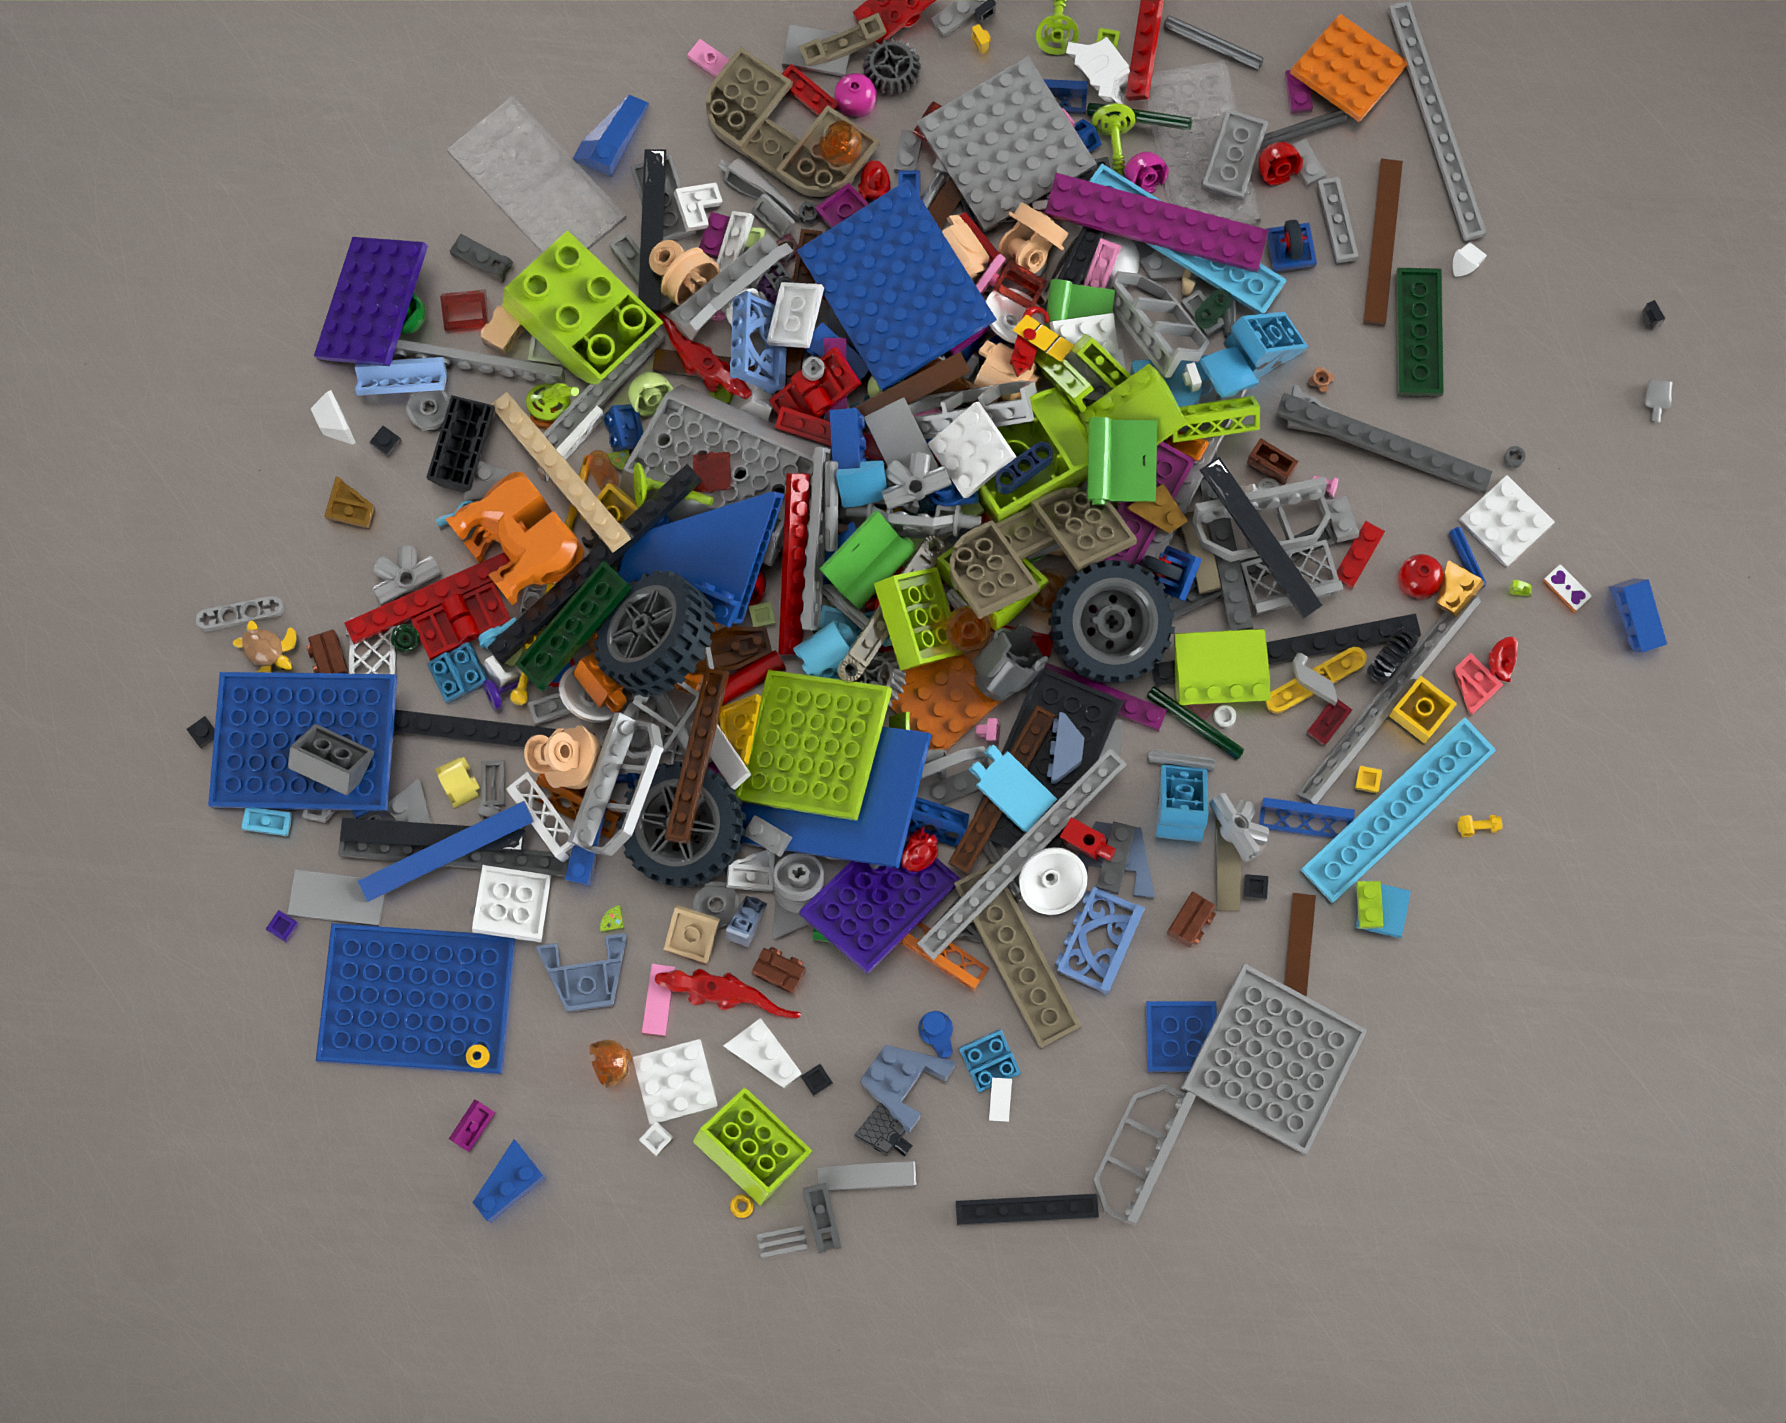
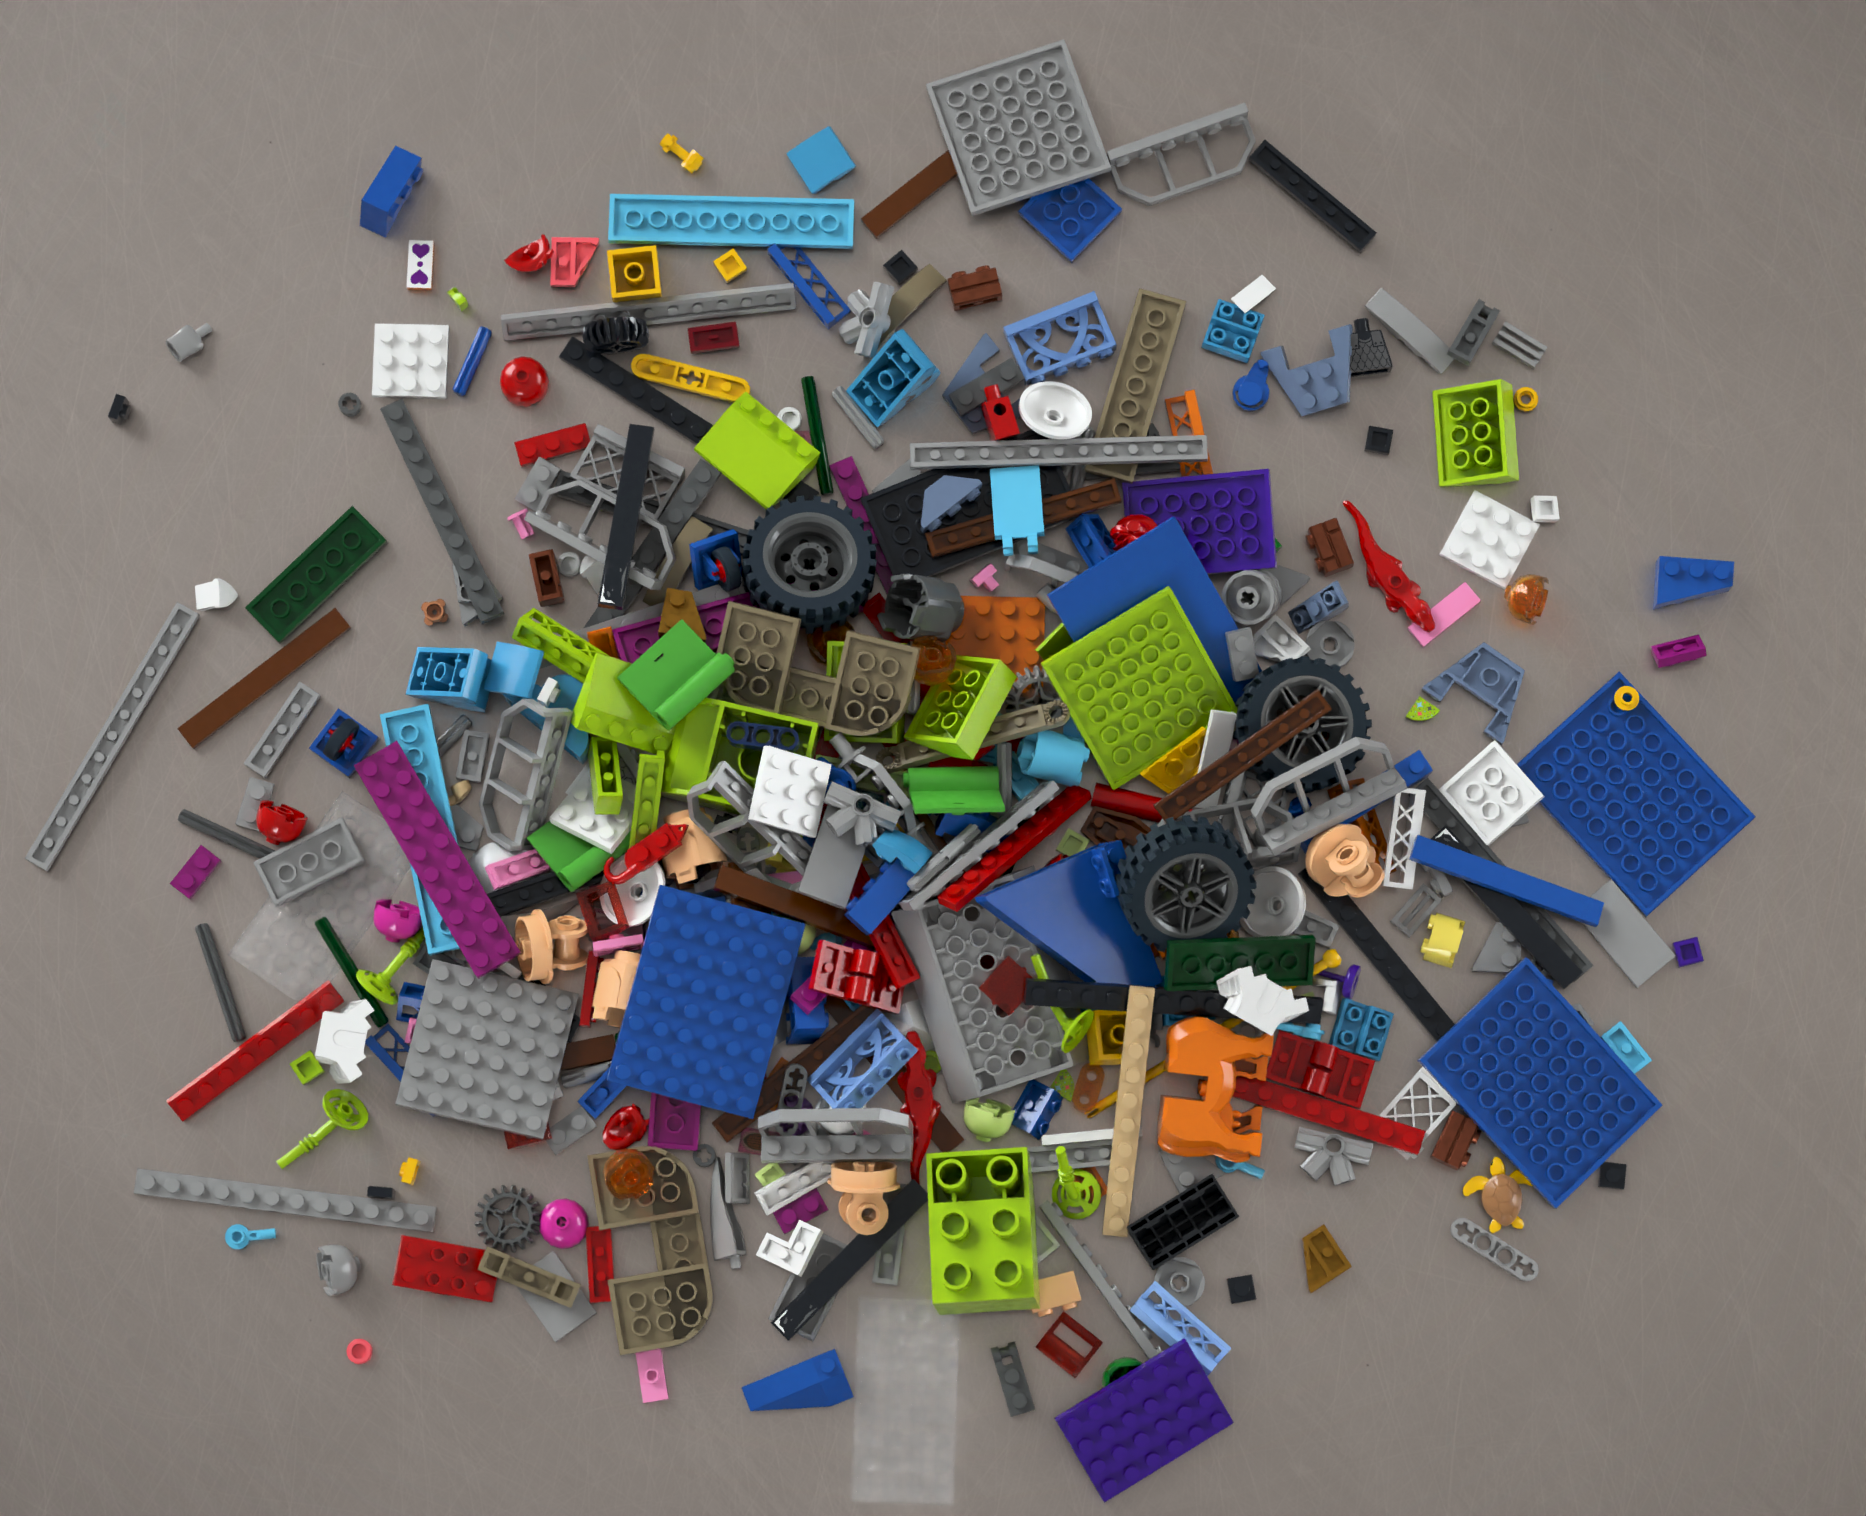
camera: 135 degrees left, 5 degrees up
dark grey slope [288,724,374,795] -> none
white slope [310,390,356,445] -> none
dark green plate [391,624,419,652] -> none
orange brick [573,651,627,713] -> none
tan plate [663,905,720,964] -> none
white wing [723,1018,802,1089] -> none
white tile [766,282,824,348] -> none
light grey tile [802,357,825,381] -> none
yellow sticker [1013,315,1074,361] -> none
clear green plate [1194,289,1232,329] -> none
orange plate [1290,14,1407,122] -> none
light grey piece [1293,653,1338,706] -> none
lime plate [1356,881,1384,929] -> none
wing [1437,561,1484,617] -> none
none -> white slope [1216,966,1309,1036]

